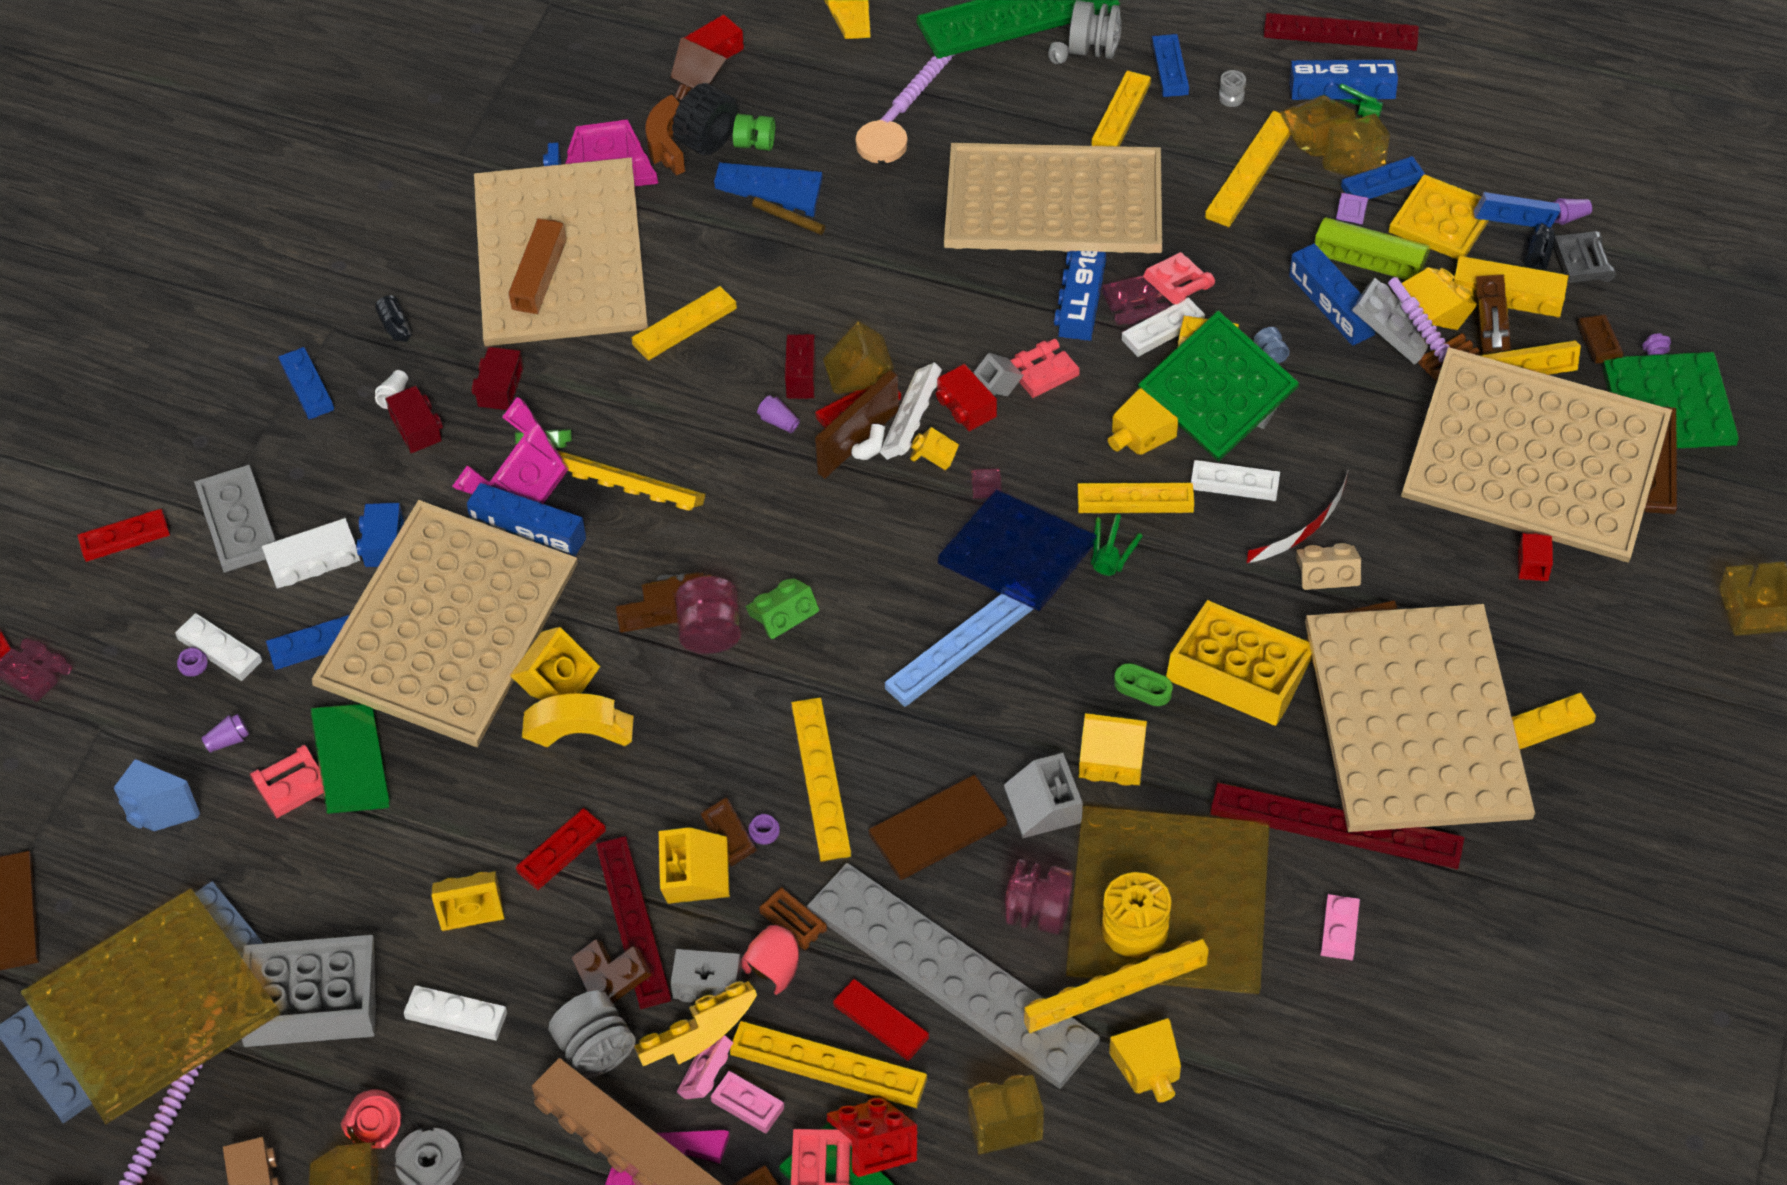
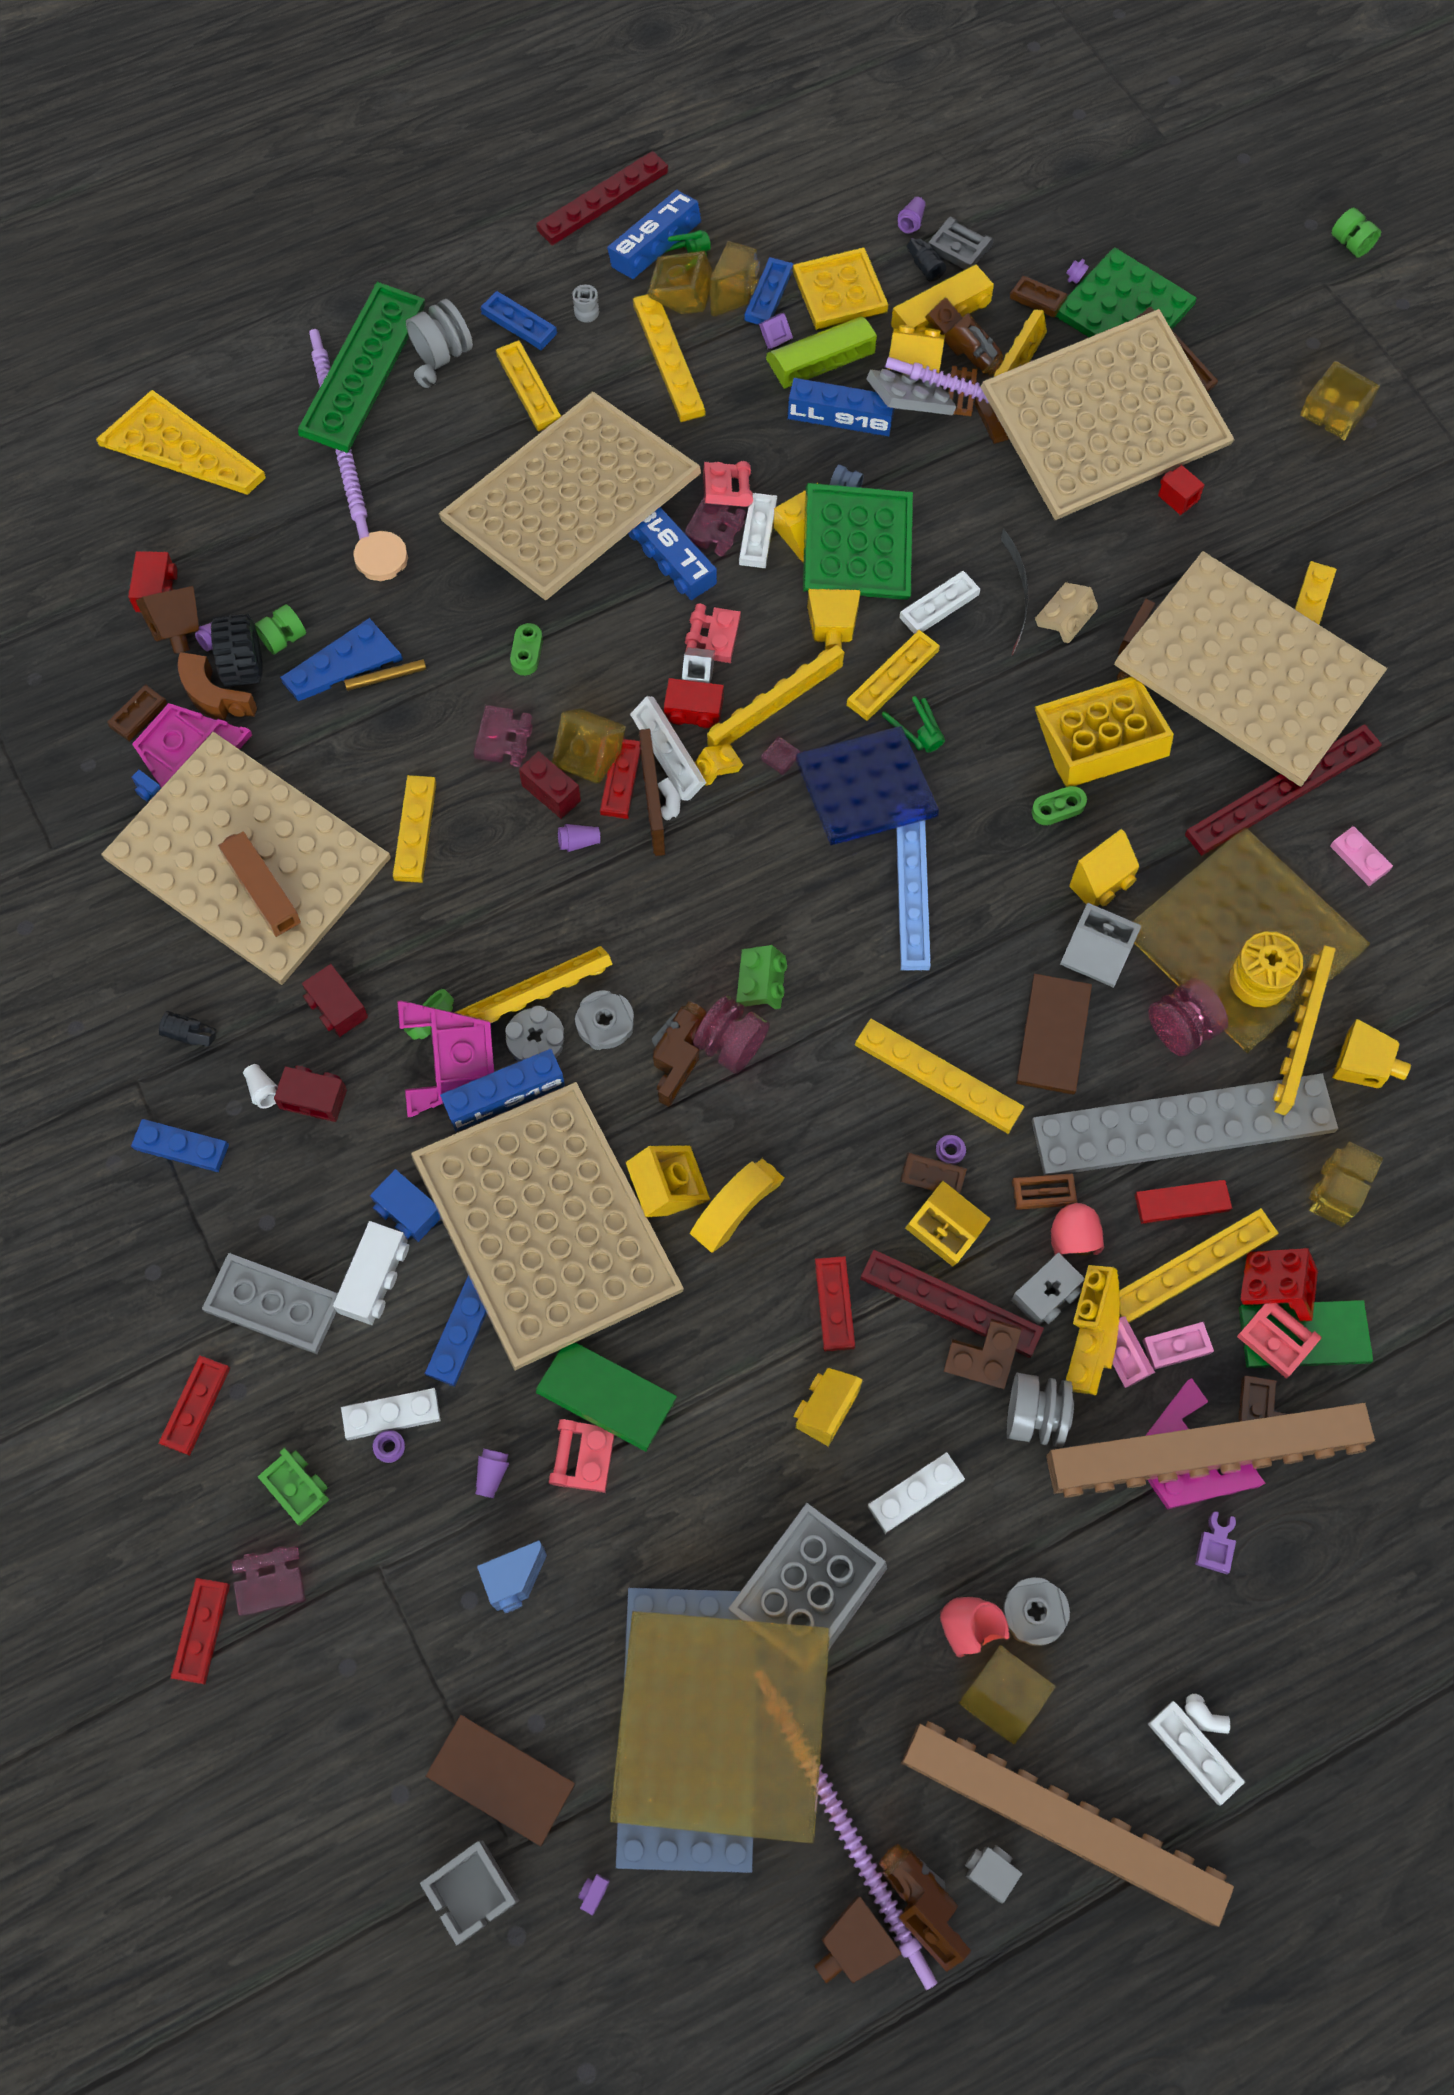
camera: 50 degrees left, 15 degrees up
blue plate [1474,192,1561,228] -> none
none -> reddish brown plate [107,684,168,742]
none -> bright green bracket [258,1448,330,1526]
none -> clear pink plate [474,705,533,767]
none -> light grey plate [505,1006,565,1062]
none -> bright green plate [510,623,543,676]
none -> light grey plate [575,990,634,1050]
none -> yellow plate [707,645,844,747]

